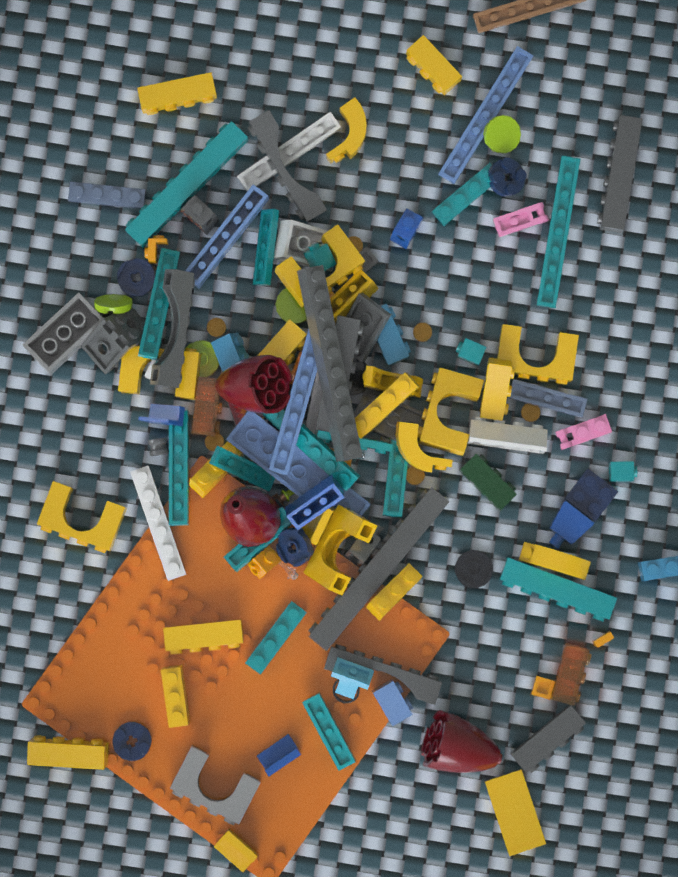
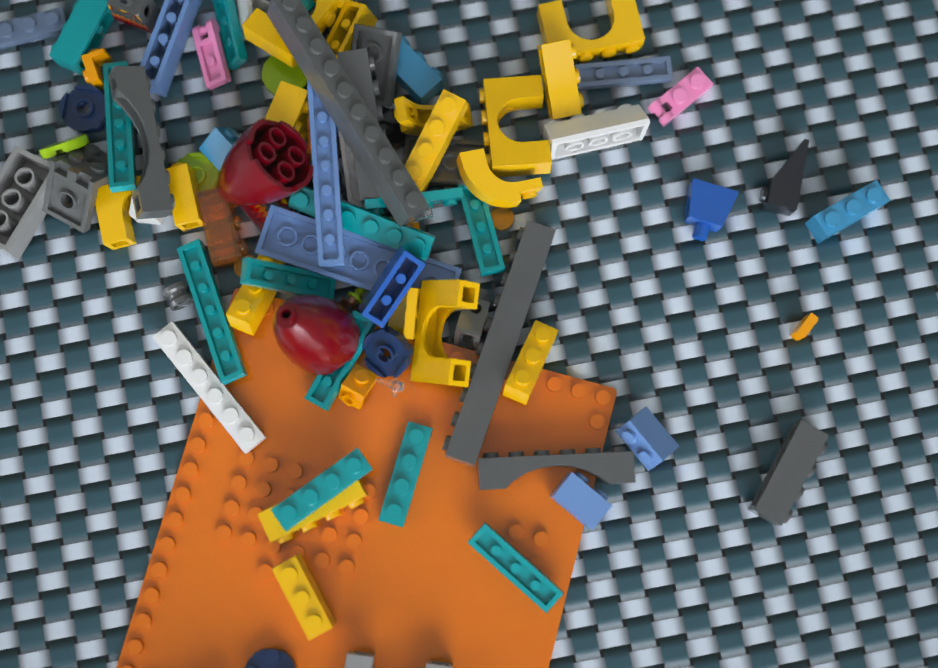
camera: 20 degrees left, 5 degrees down
yellow arch [37,481,127,553] -> none
panel [138,404,185,426] -> none
pearl gold piece [207,318,226,337] -> none
blue panel [257,734,301,776] -> none
medium azure piece [331,657,374,703] -> none
pearl gold piece [413,323,432,342] -> none
dark red cylinder [421,710,502,773] -> none
black tile [455,550,493,588] -> none
teal brick [456,338,487,366] -> none
dark green brick [459,454,517,511] -> none
yellow tile [484,769,546,856] -> none
teal brick [499,558,617,622] -> none
yellow arch [519,542,591,580] -> none
pearl gold piece [521,403,540,422] -> none
light orange tile [531,676,555,700] -> none
clear orange brick [550,643,592,706] -> none
dark blue plate [564,468,618,522] -> none
teal brick [608,461,637,482] -> none
none -> bright pink plate [192,18,231,90]
none -> teal plate [271,447,373,532]
none -> medium blue brick [616,406,679,471]
none -> black slope [759,139,809,216]

